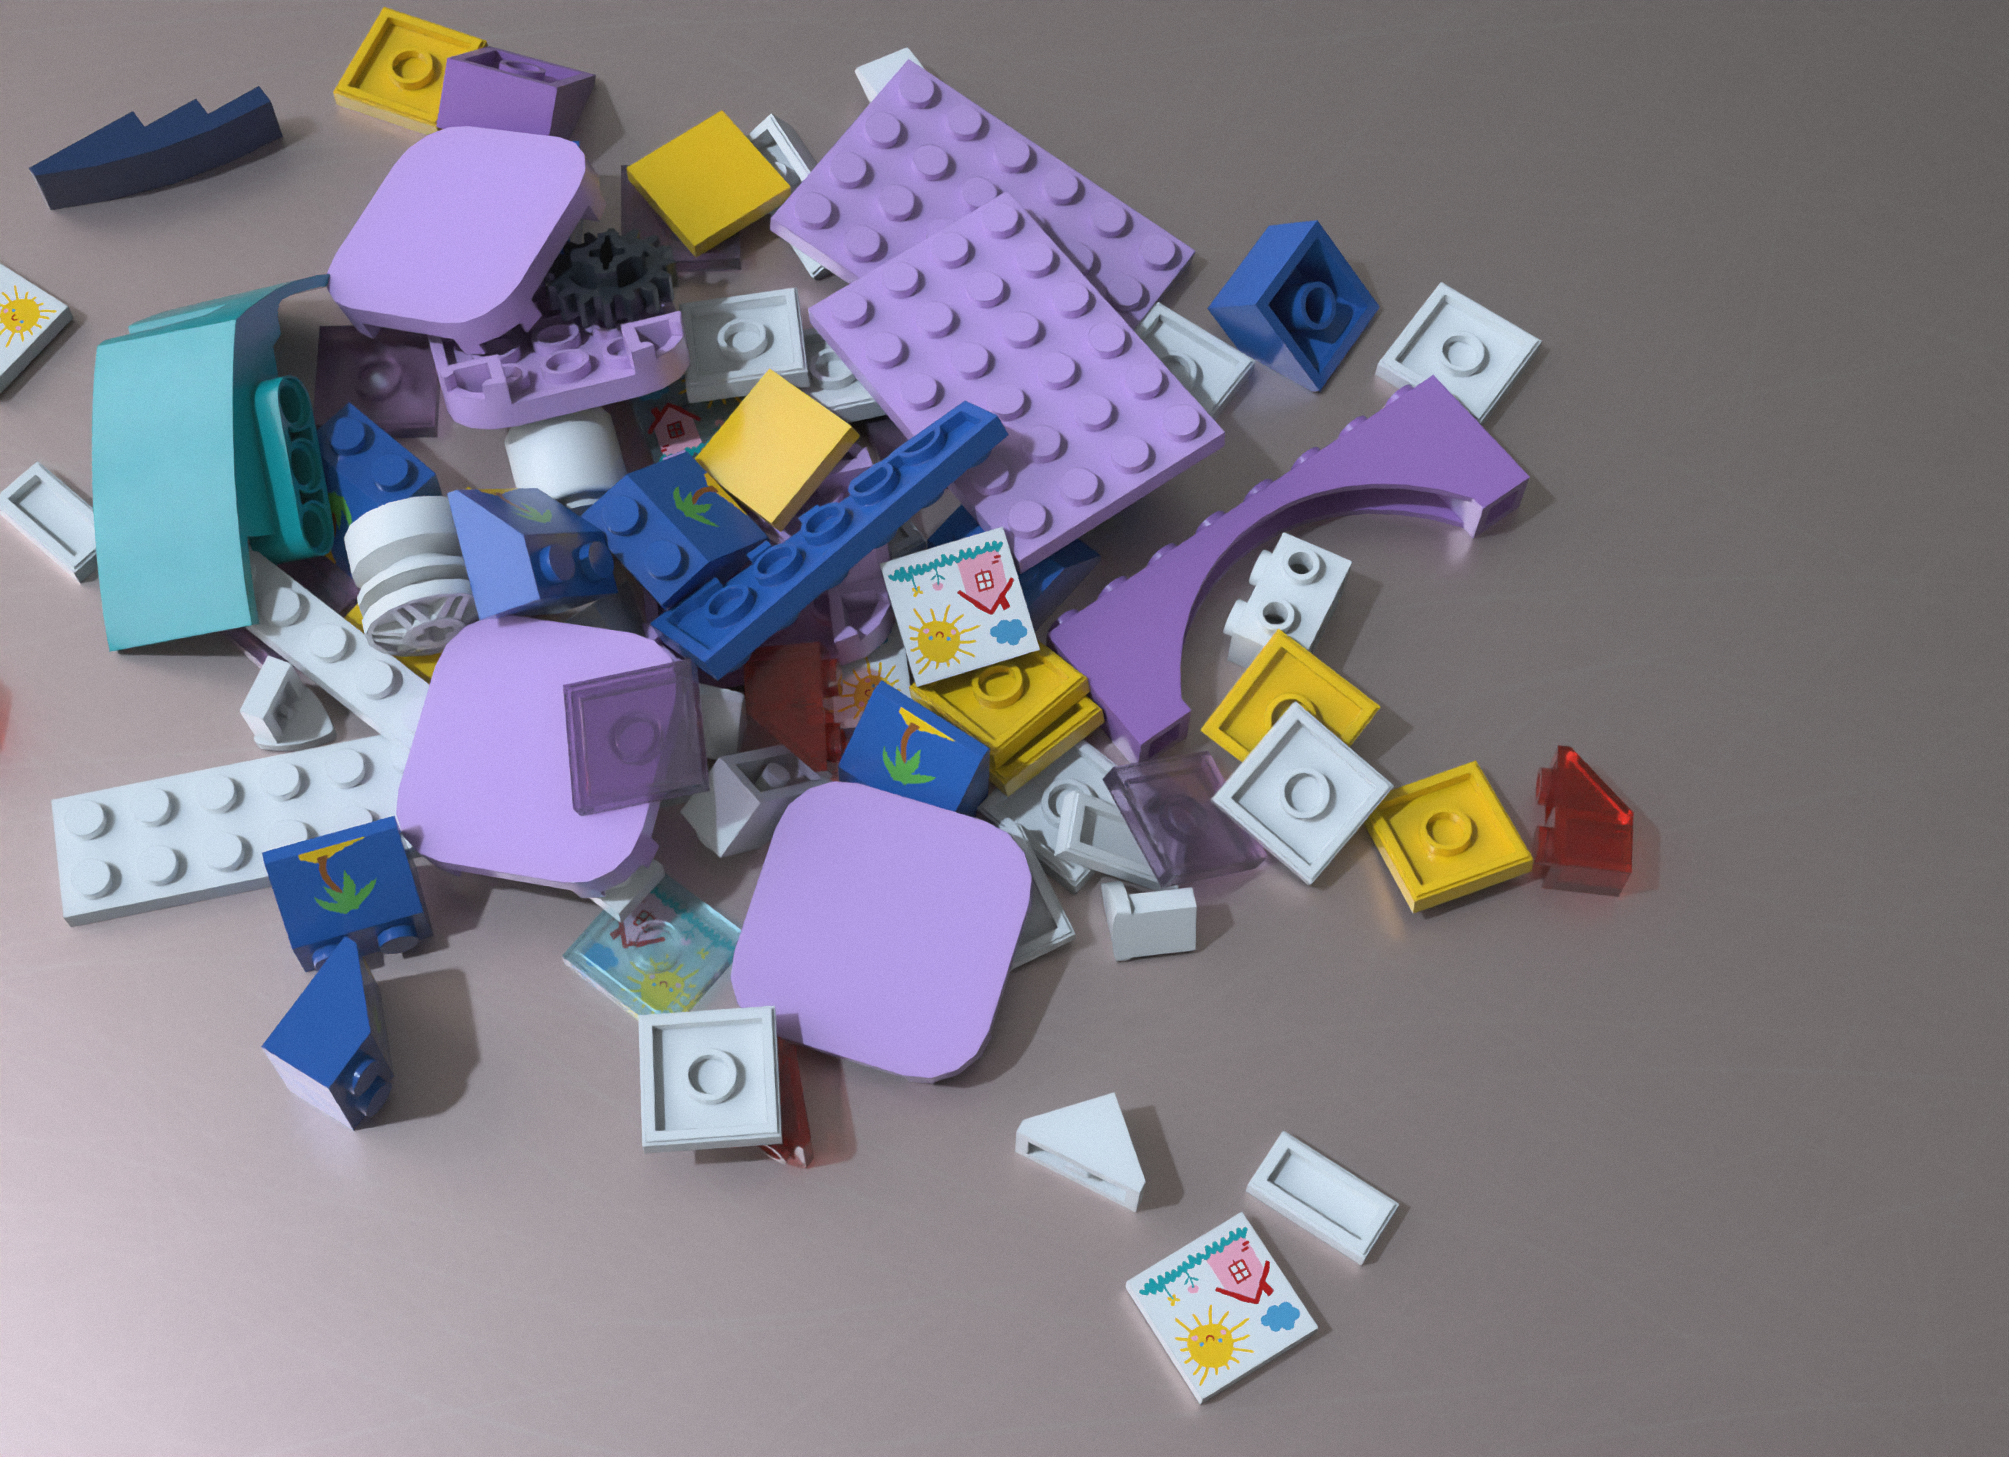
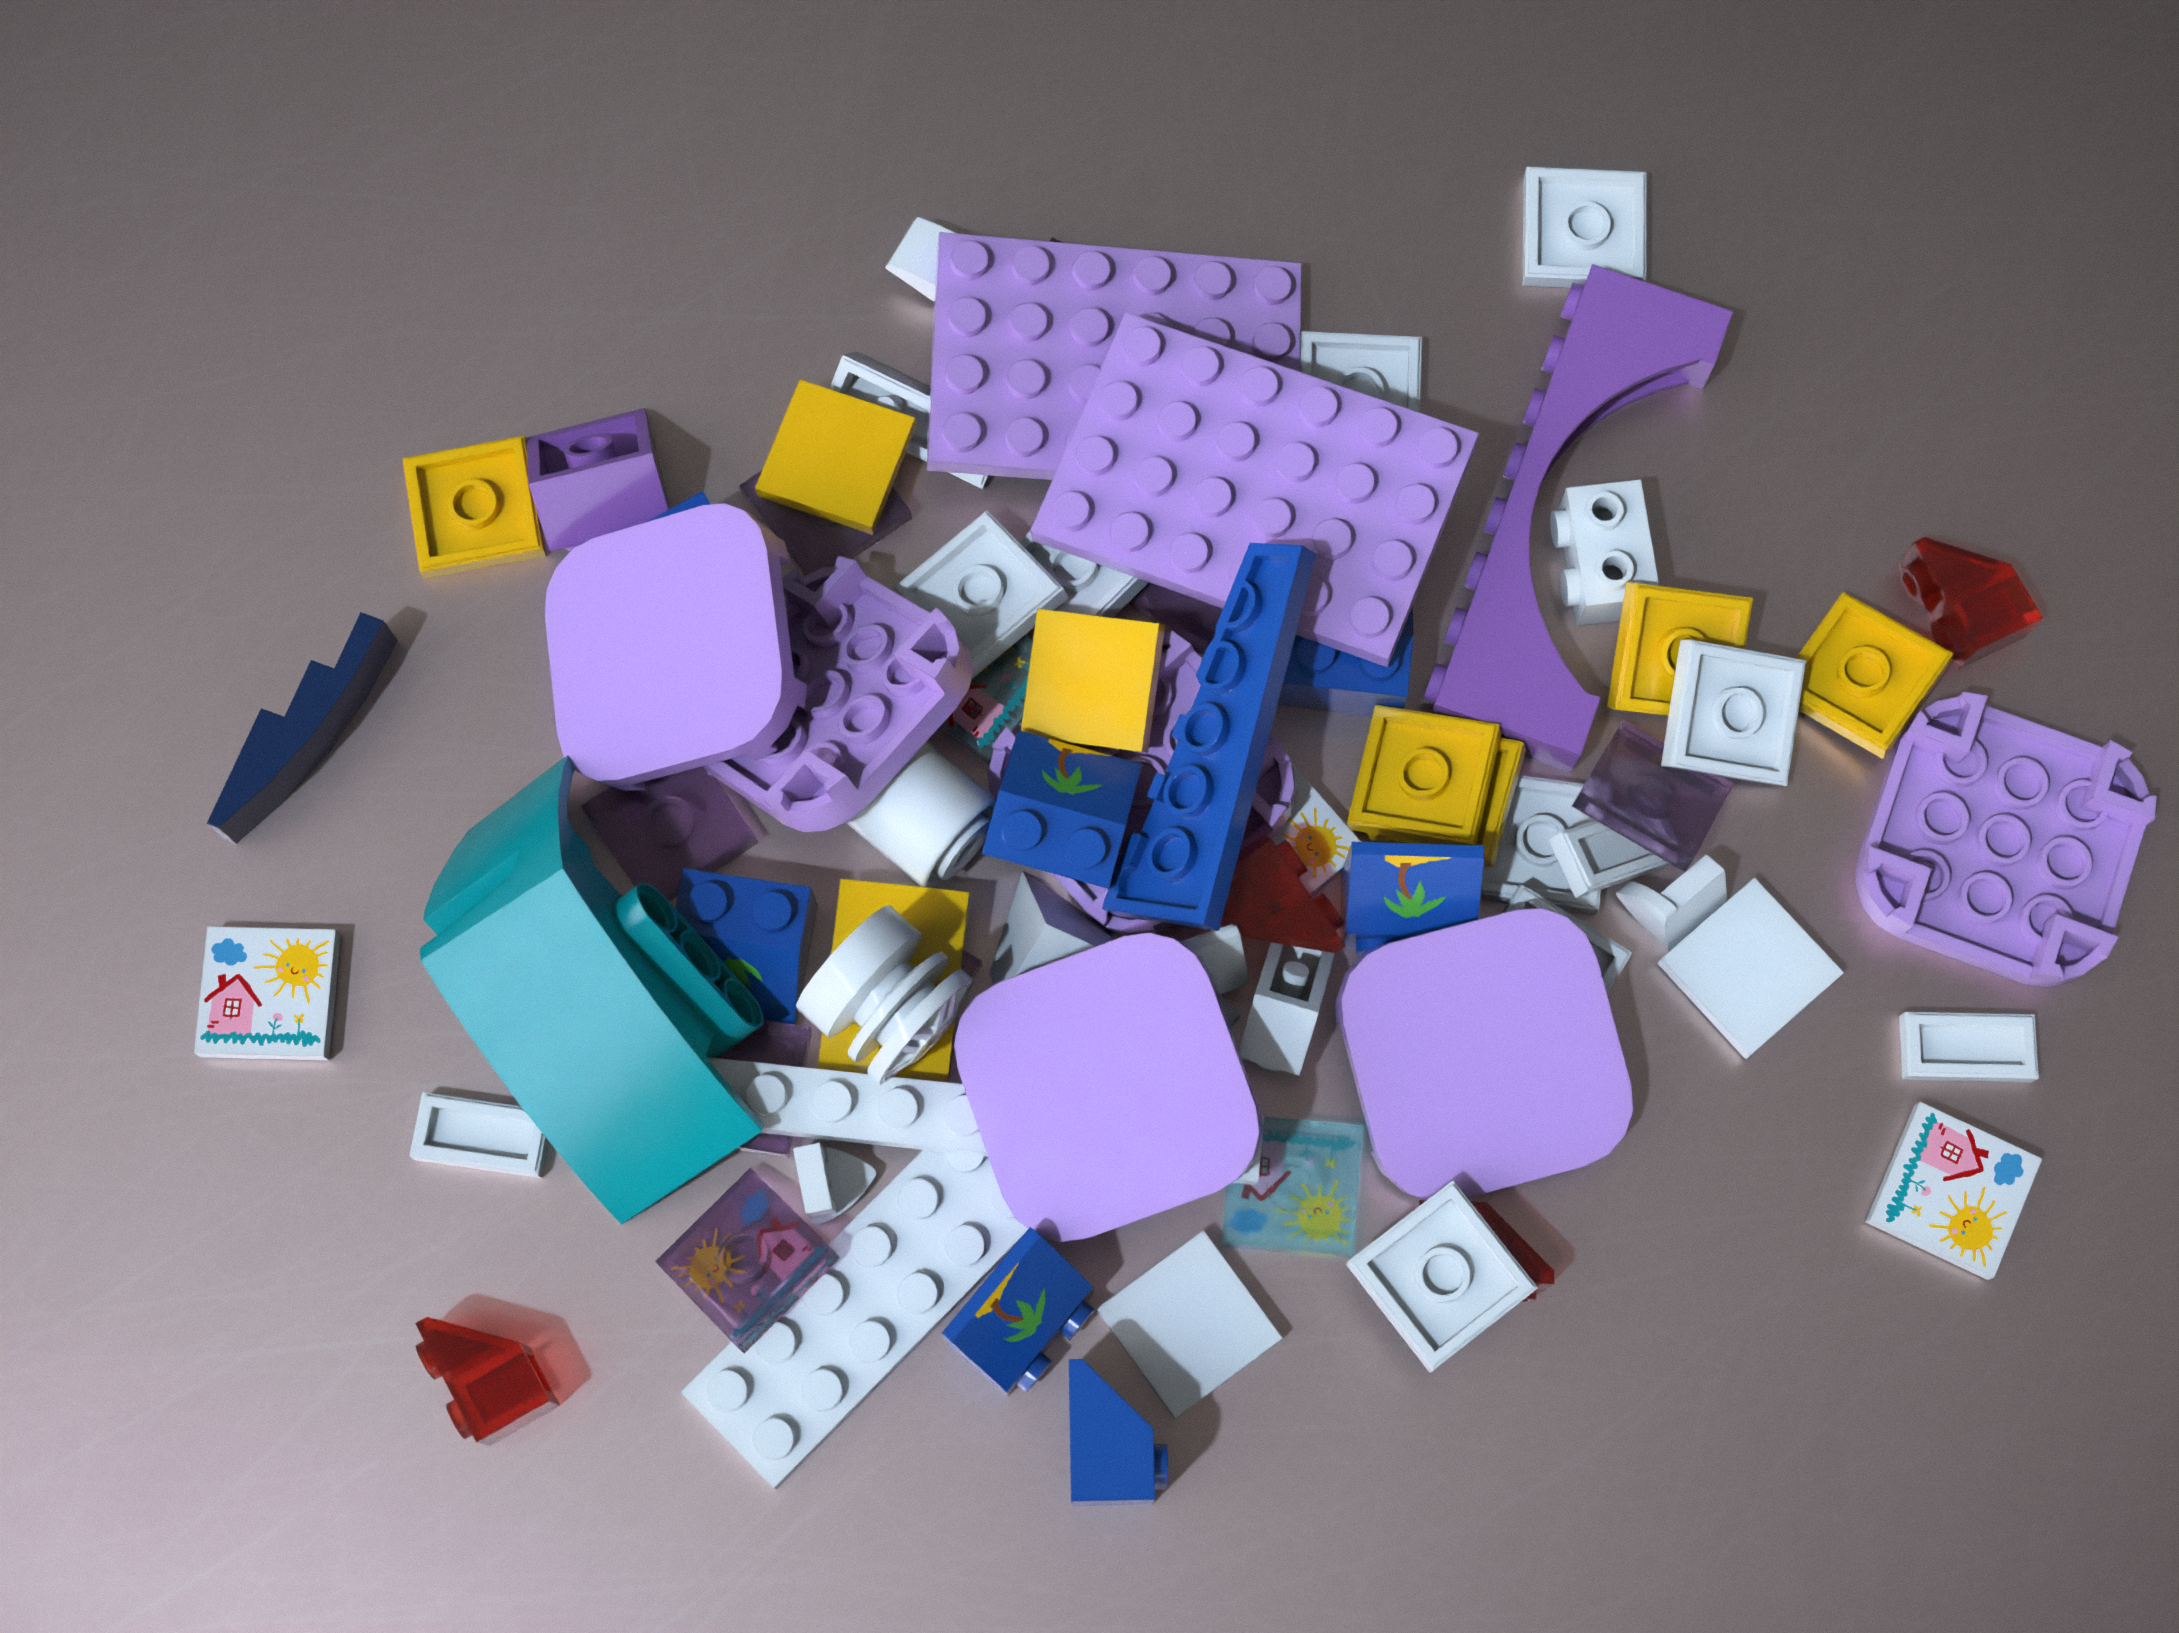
camera: 30 degrees left, 10 degrees up
blue slope [447,488,618,620] -> none
black gear [544,228,679,329] -> none
clear purple tile [563,659,710,816] -> none
white tile [879,527,1040,687] -> none
white slope [1015,1092,1146,1212] -> none
blue slope [1207,220,1380,392] -> none
none -> clear purple tile [655,1168,840,1354]
none -> white tile [1096,1230,1283,1419]
none -> white tile [1657,877,1844,1059]
none -> lavender tile [1855,692,2157,988]

